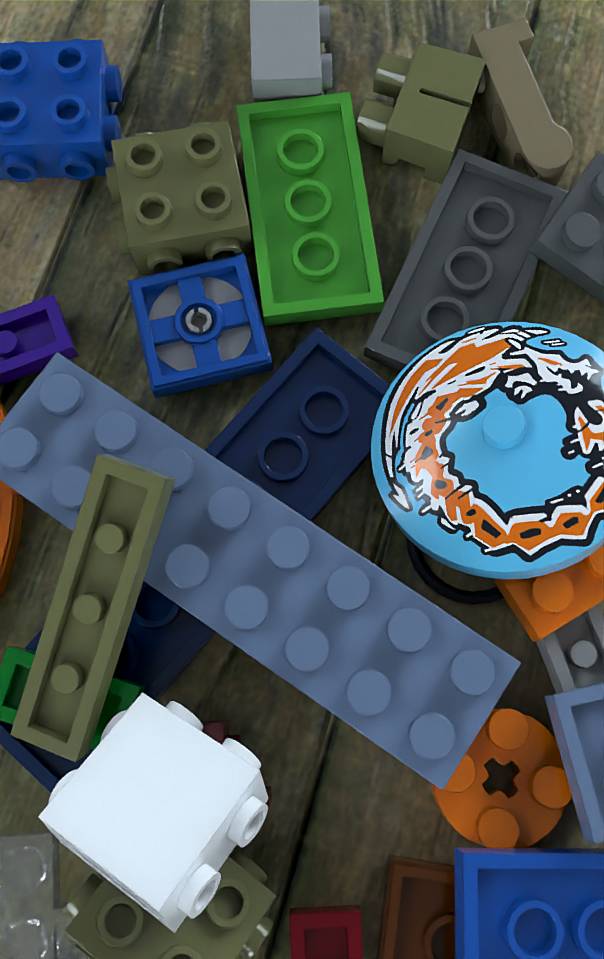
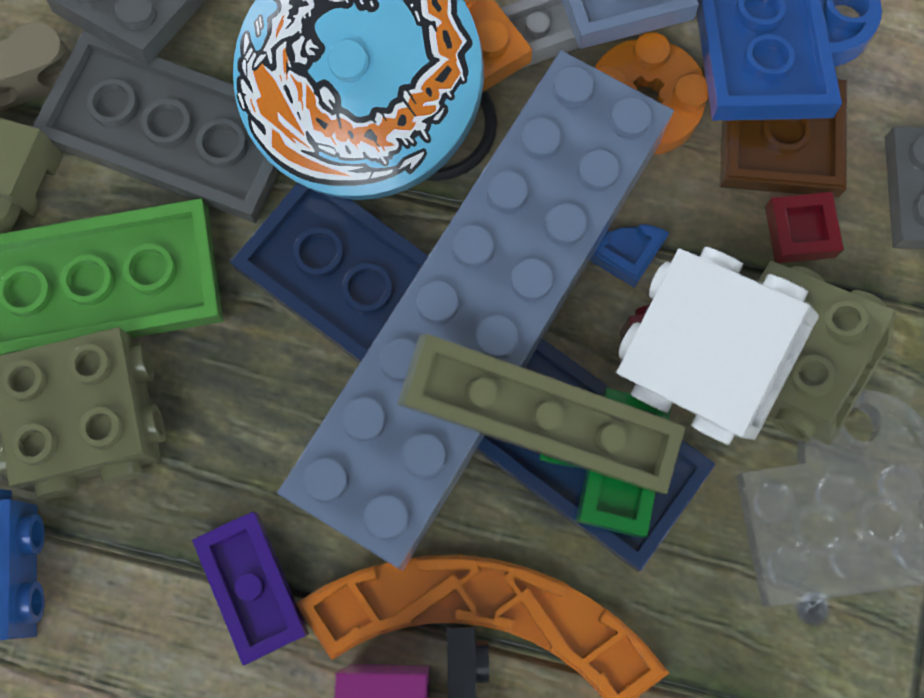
camera: 95 degrees left, 0 degrees up
blue piece [127,253,273,398] -> none
none -> blue tile [590,224,669,288]

